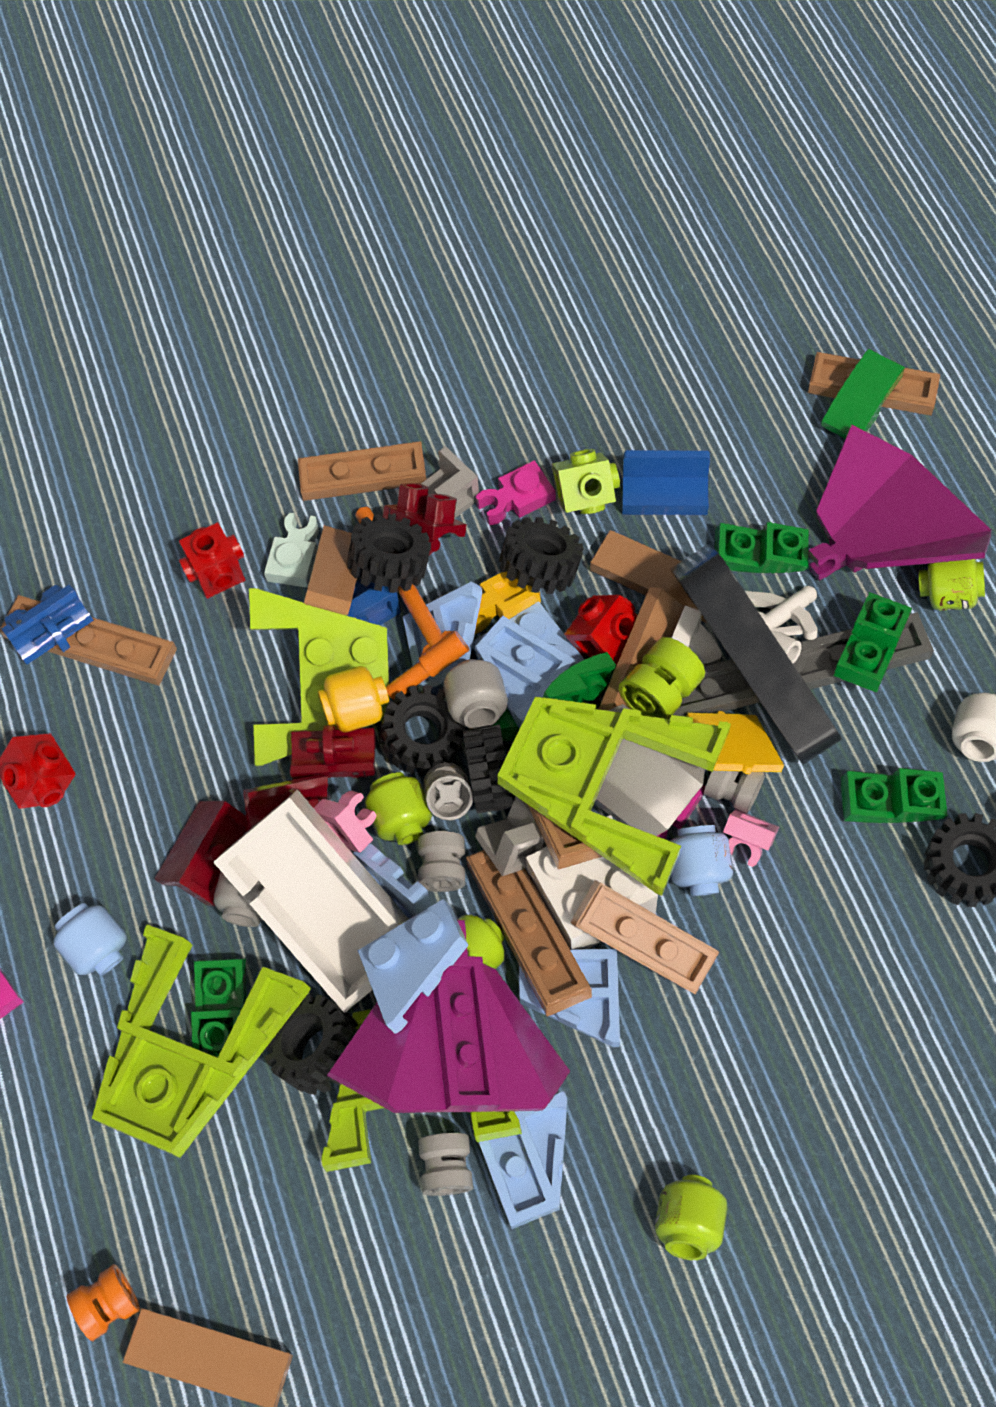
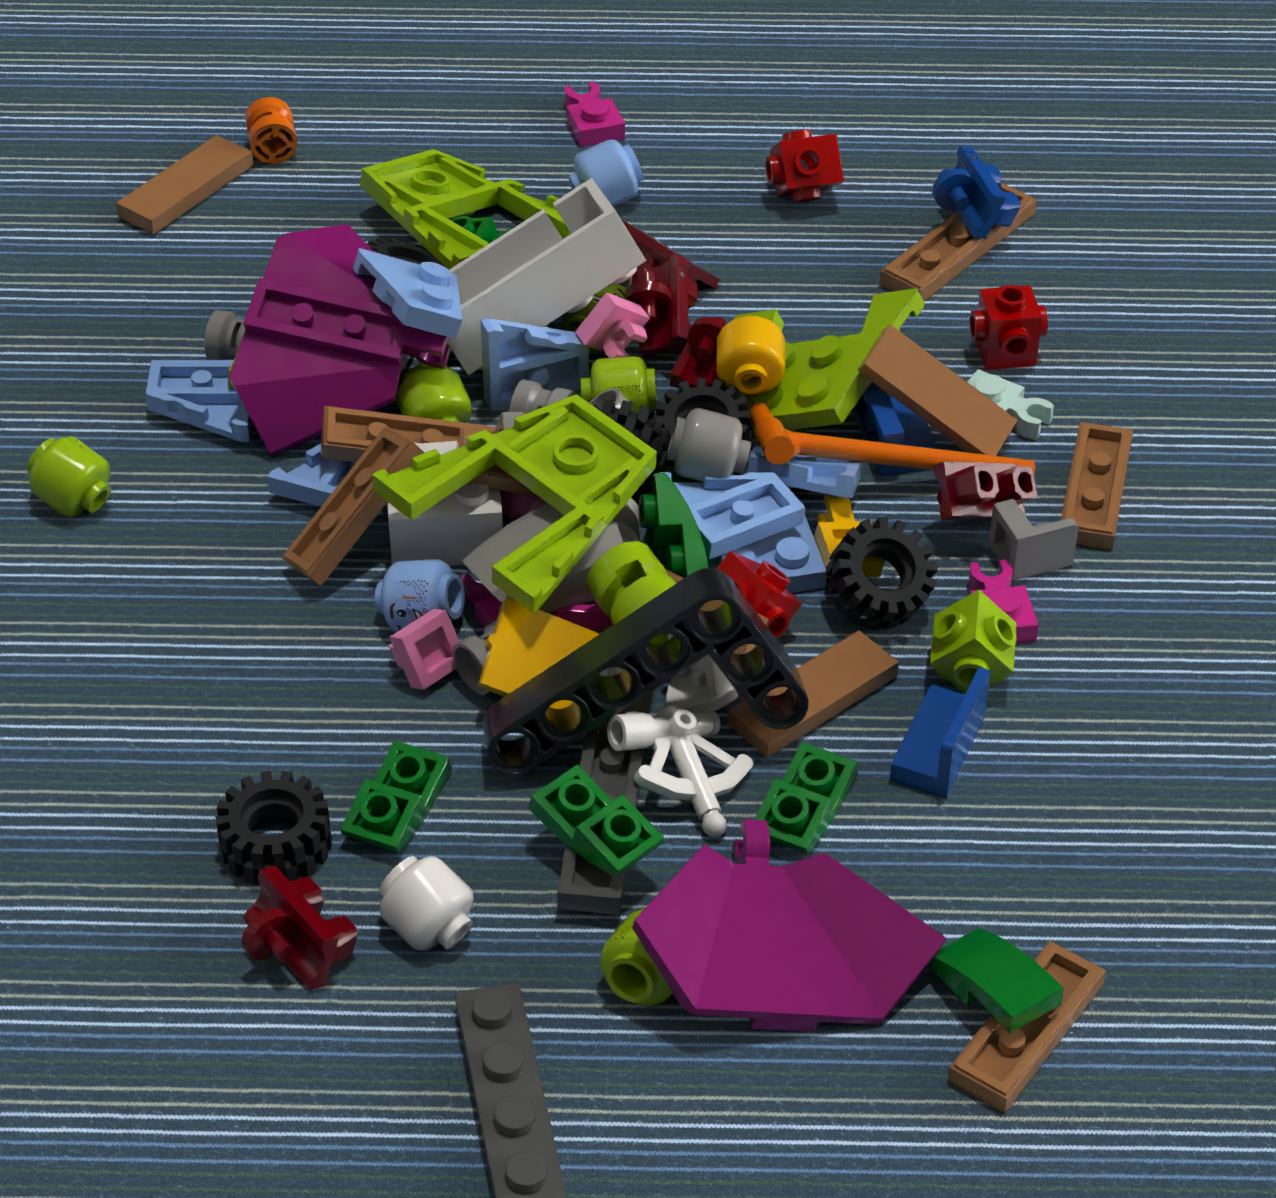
camera: 105 degrees right, 20 degrees down
black tyre [347,514,431,593] -> none

